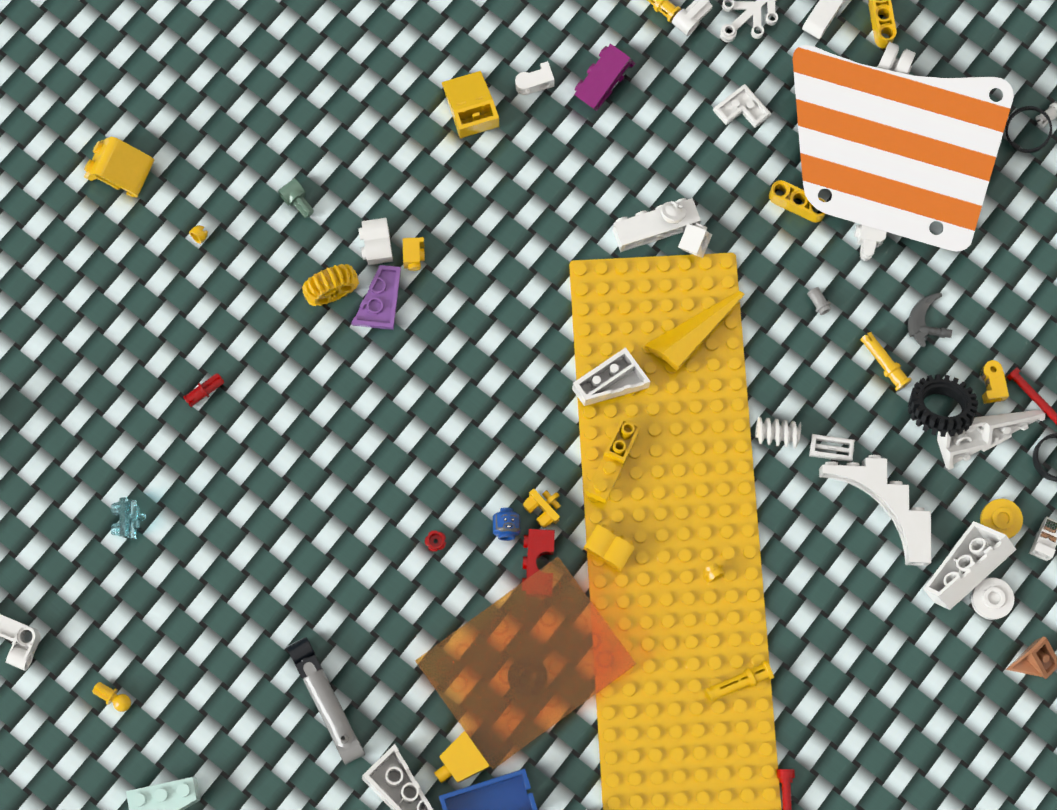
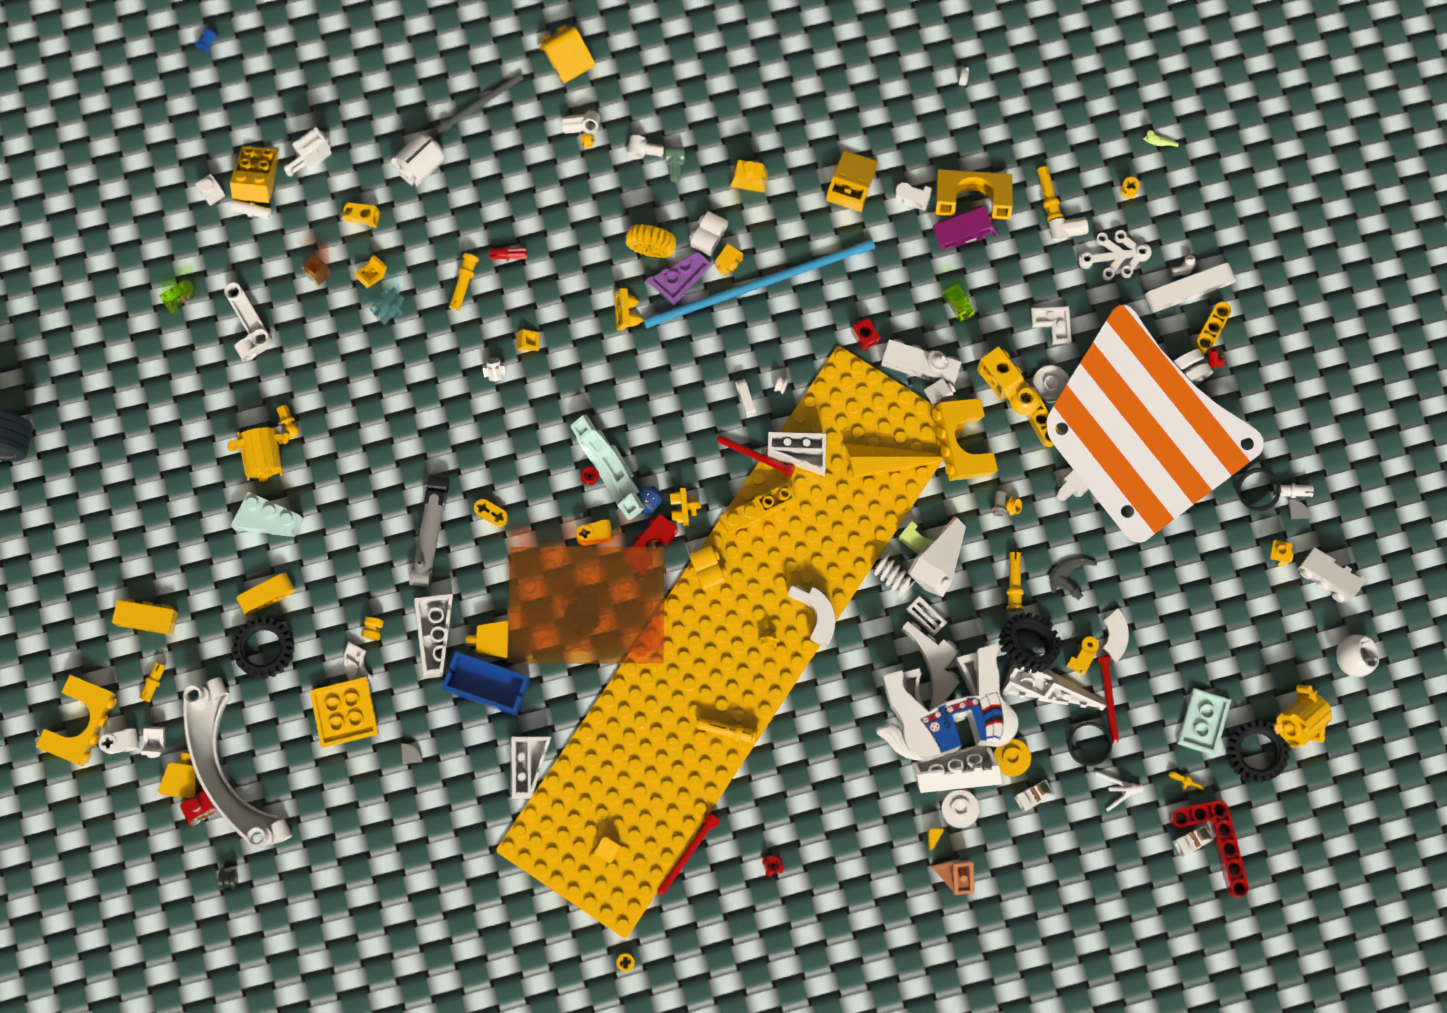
camera: 40 degrees right, 0 degrees up
none -> yellow container [227,427,290,482]
none -> clear orange brick [301,254,331,286]
none -> yellow leg [341,203,380,228]
none -> yellow bracket [355,255,387,288]
none -> white cylinder [391,133,445,188]
none -> dark grey bar [428,73,524,138]
none -> yellow pin [449,253,479,311]
none -> yellow beam [474,499,508,527]
none -> white gear [483,358,506,381]
none -> yellow slope [516,329,540,351]
none -> white piece [562,111,600,134]
none -> light aqua piece [570,415,645,520]
none -> yellow piece [576,520,614,546]
none -> yellow tile [614,288,643,330]
none -> white axle [627,135,664,159]
none -> dark azure piece [643,238,875,329]
none -> red bar [717,436,795,478]
none -> yellow torso [730,160,768,193]
none -> white piece [736,379,756,418]
none -> red plate [762,854,784,876]
none -> white bush [774,375,789,394]
none -> white arch [788,585,835,648]
none -> red brick [852,318,880,351]
none -> animal [876,644,1018,762]
none -> yellowish green leg [899,521,932,554]
none -> white wedge [907,517,966,597]
none -> yellow slope [927,829,944,851]
none -> yellow arch [932,398,998,481]
none -> yellow arch [936,170,1013,219]
none -> clear neon green leg [942,283,974,322]
none -> yellow brick [977,346,1040,415]
none -> yellow plate [1005,497,1022,516]
none -> white tile [1032,365,1070,403]
none -> white tile [1102,609,1129,663]
none -> red arm [1208,347,1224,368]

